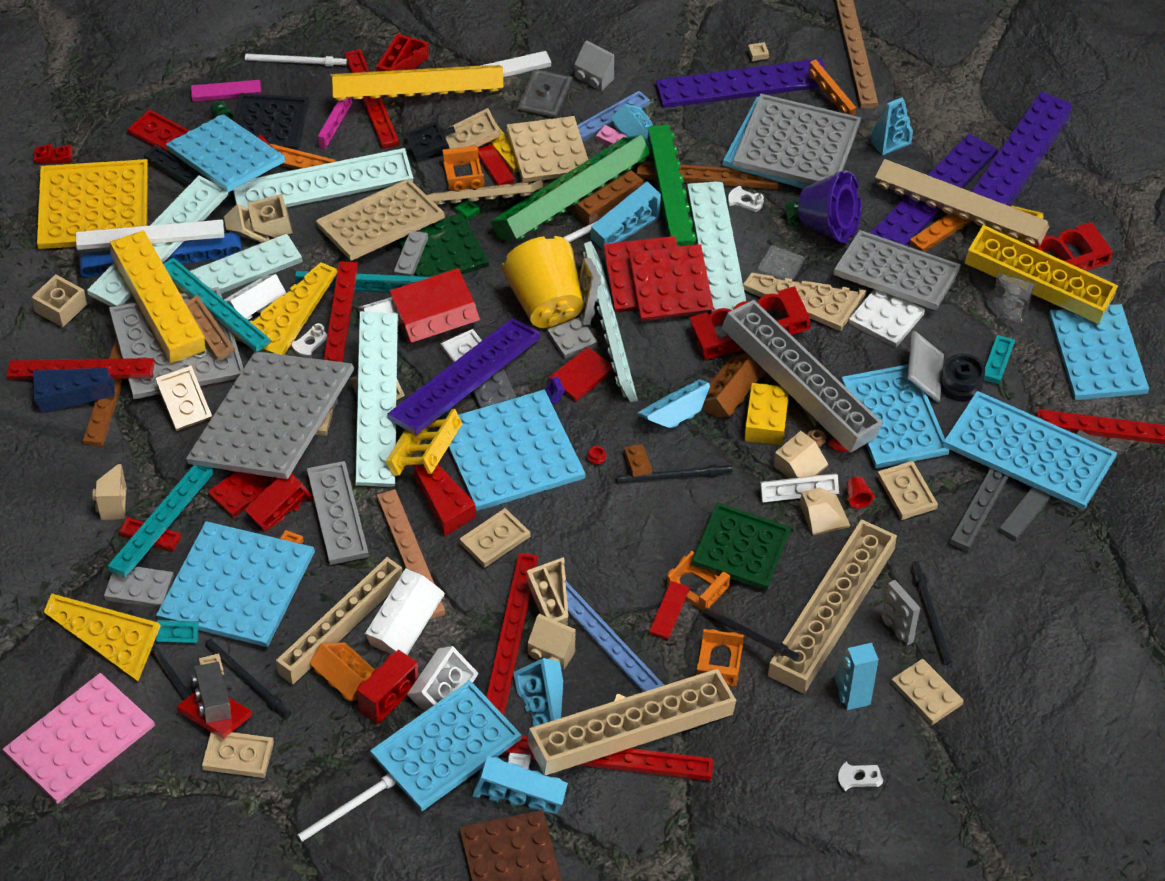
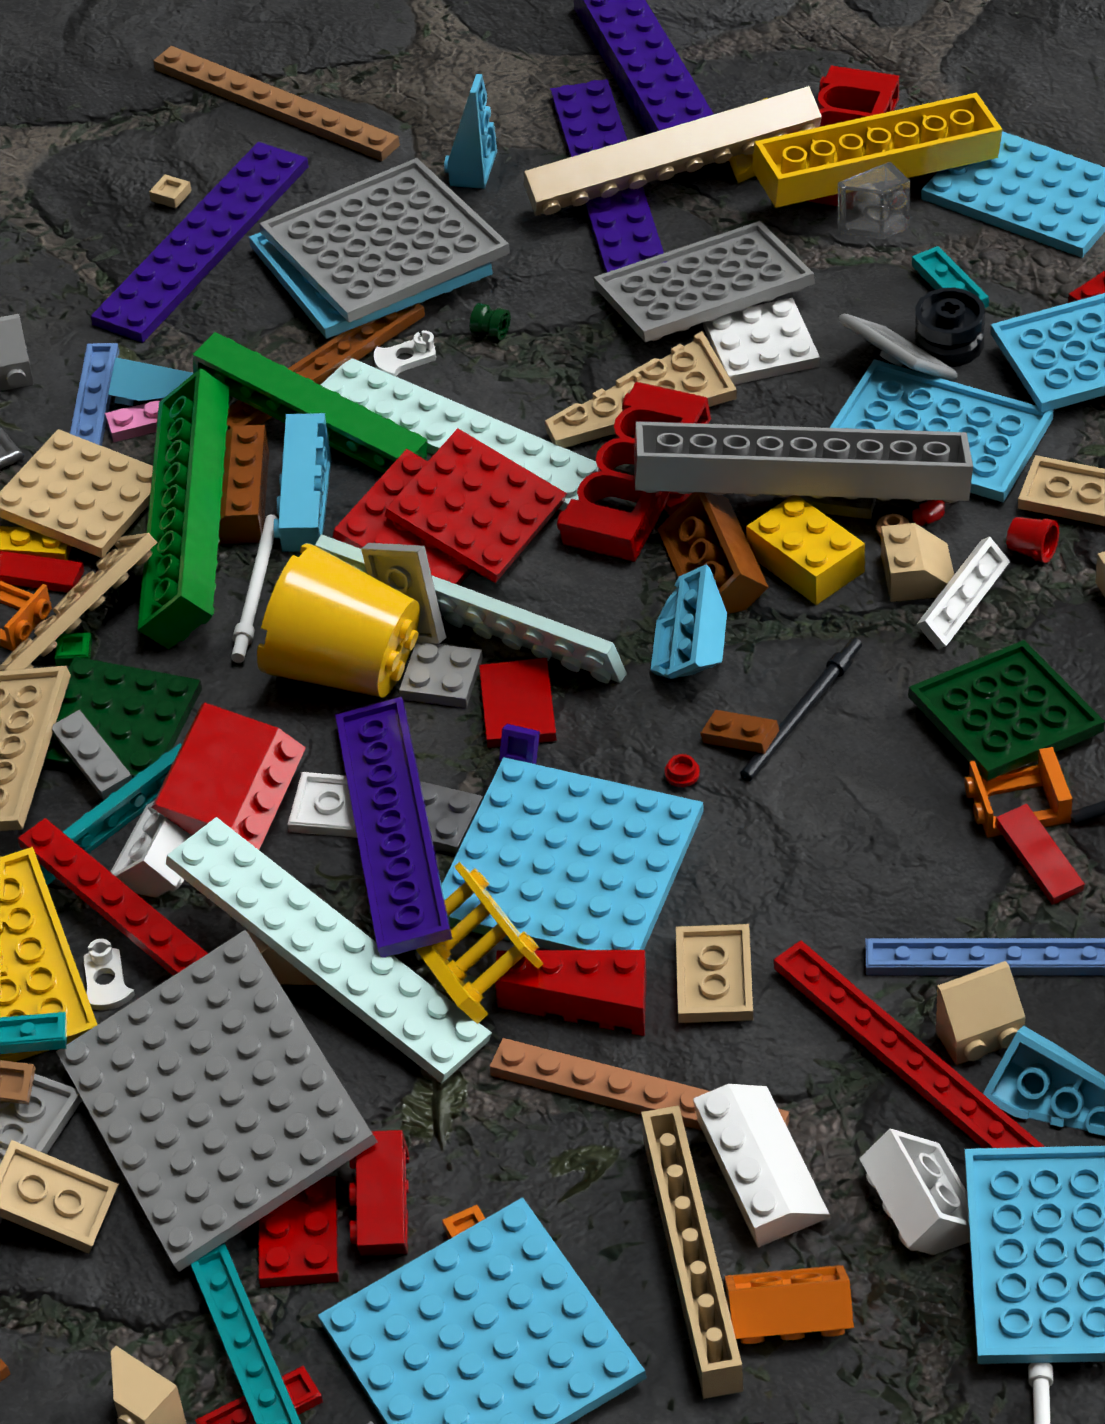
camera: 45 degrees left, 5 degrees down
light grey plate [307,461,369,565] -> none
red brick [357,649,418,725] -> none
tan wedge [526,557,568,626] -> none
clear tile [757,245,805,282] -> none
dark purple cone [798,171,861,243] -> none
tan slope [800,488,850,536] -> none
orange plate [808,59,856,116] -> none
orange plate [909,213,972,252] -> none

